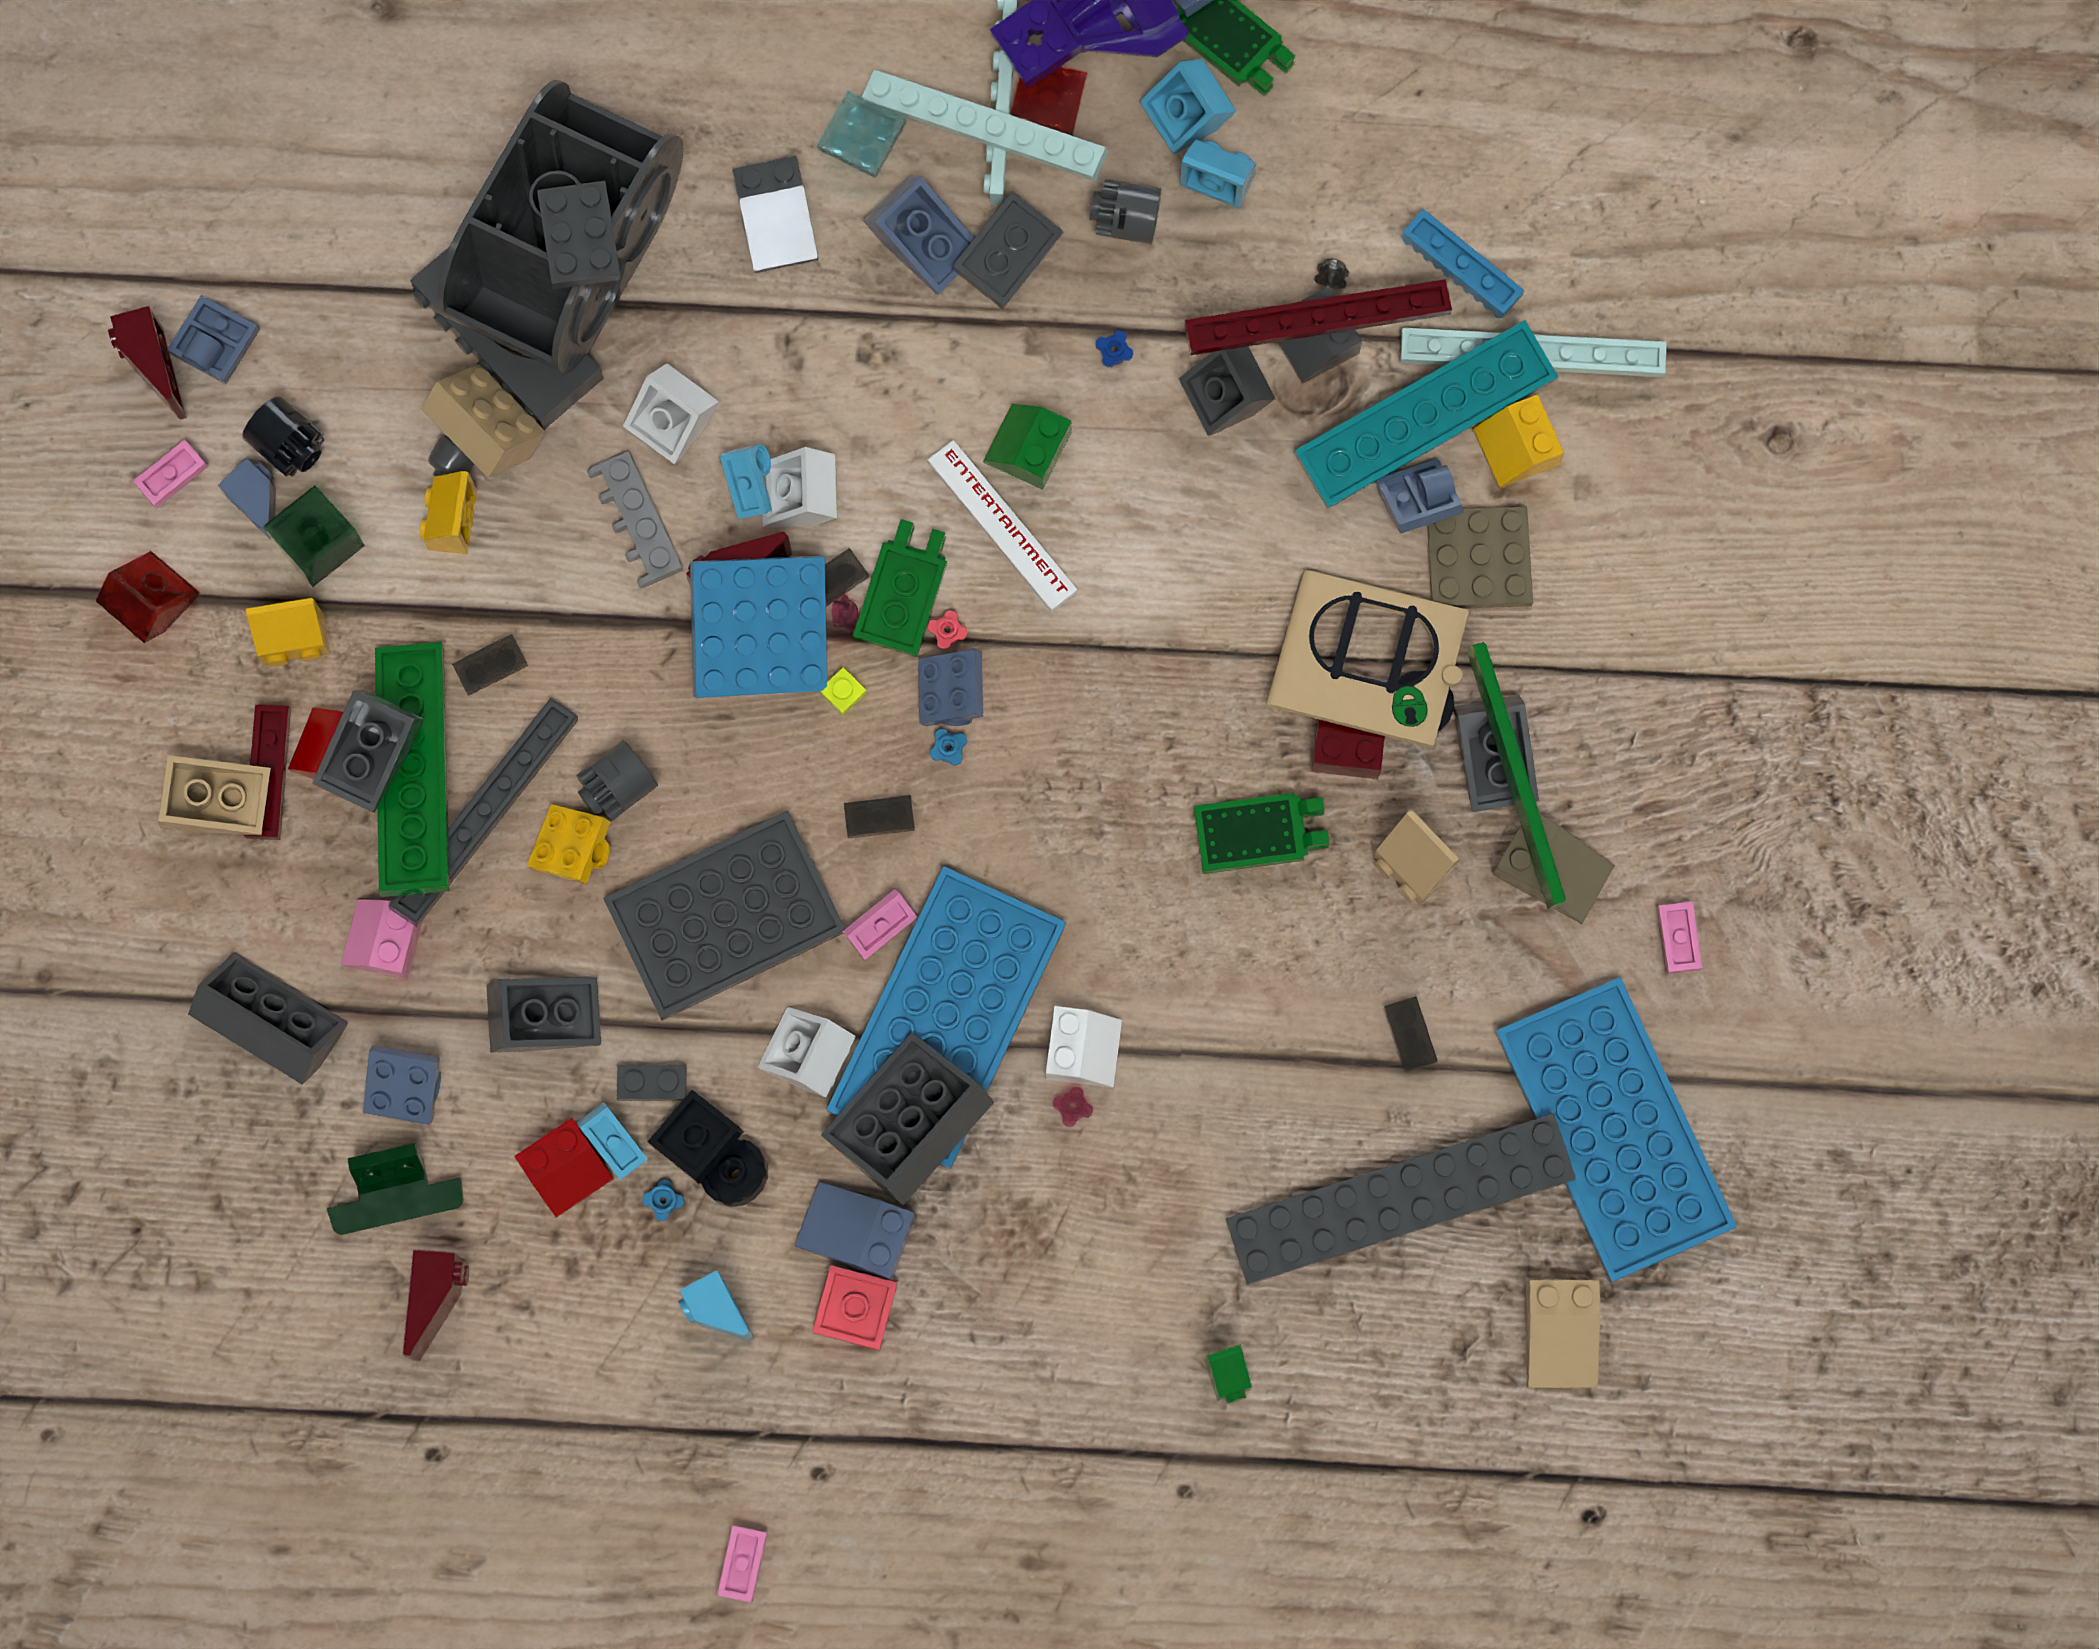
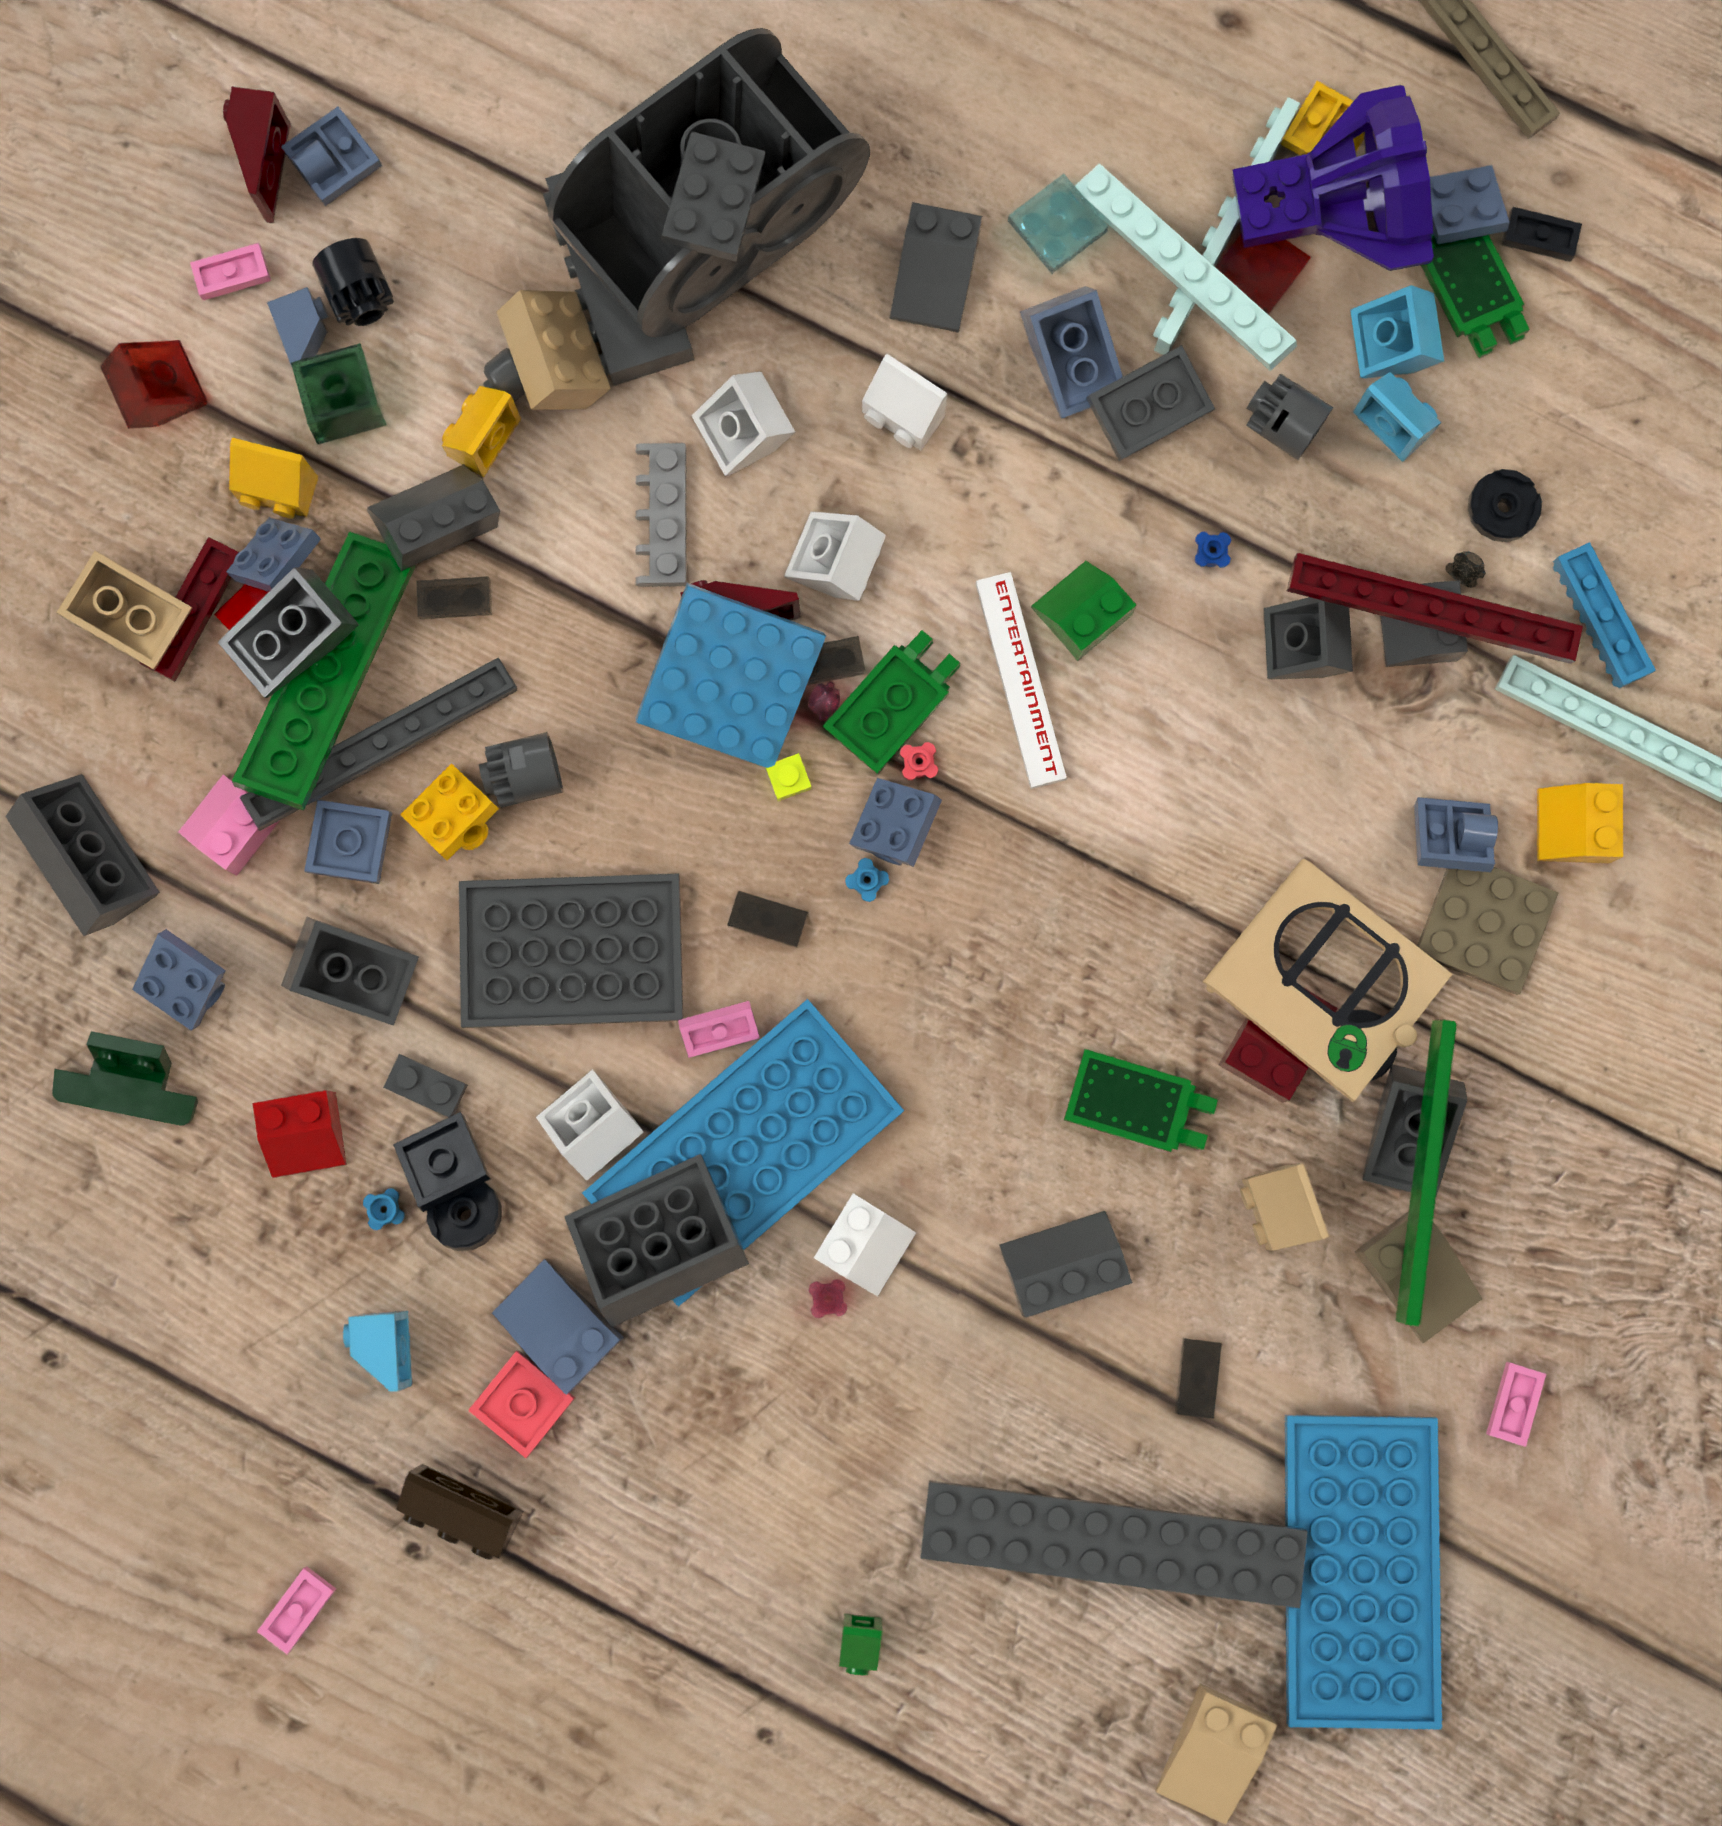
camera: 25 degrees right, 5 degrees up
dark red slope [403,1250,469,1361] -> none
medium azure plate [576,1102,648,1180] -> none
medium azure plate [719,444,772,519] -> none
teal plate [1294,320,1558,509] -> none
none -> sand blue plate [226,517,321,592]
none -> sand blue plate [304,800,392,884]
none -> dark grey slope [367,464,500,571]
none -> dark brown slope [396,1464,524,1560]
none -> white slope [862,354,947,451]
none -> dark grey slope [999,1211,1132,1318]
none -> black plate [1467,469,1542,542]

